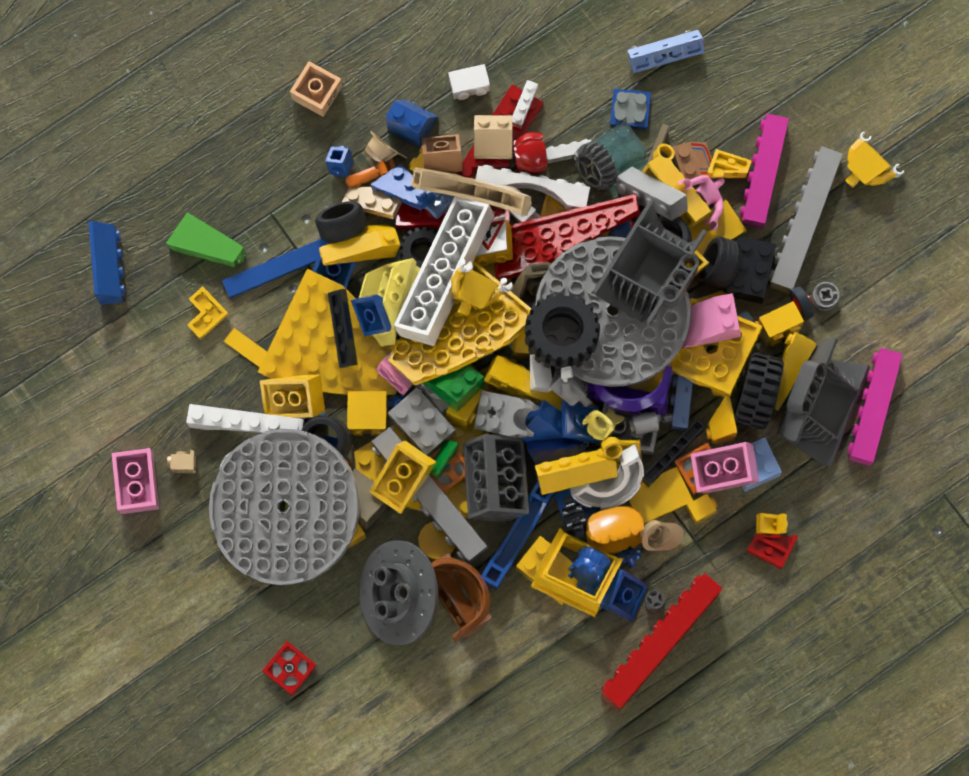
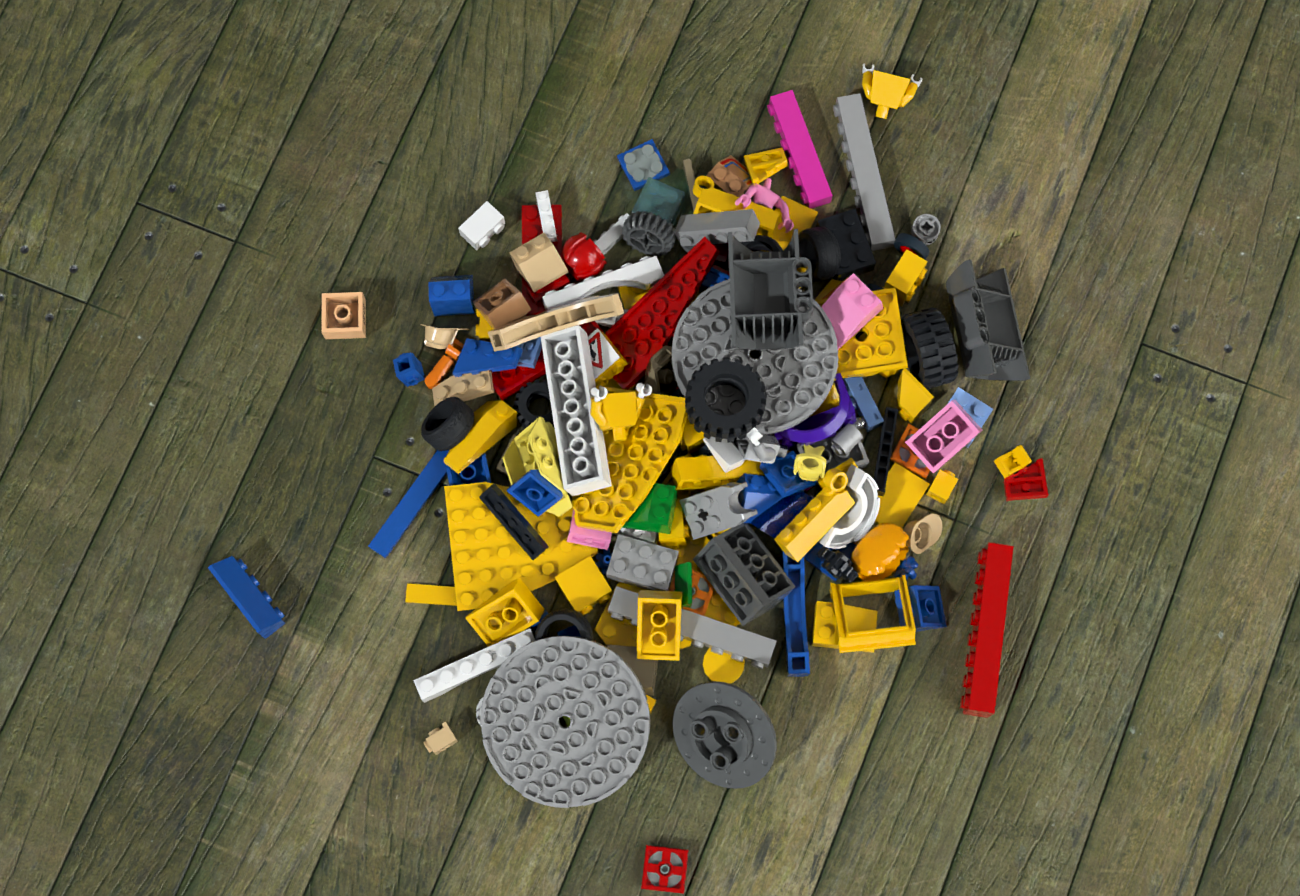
camera: 35 degrees left, 0 degrees up
bright pink brick [112,448,159,514] -> none
bright green slope [166,212,246,268] -> none
yellow plate [187,286,229,340] -> none
dark orange piece [431,553,492,642] -> none
blue hair [568,547,612,595] -> none
medium blue piece [627,30,705,73] -> none
dark grey wheel [645,590,665,612] -> none
yellow wedge [774,331,817,411] -> none
dark pink brick [847,348,903,466] -> none

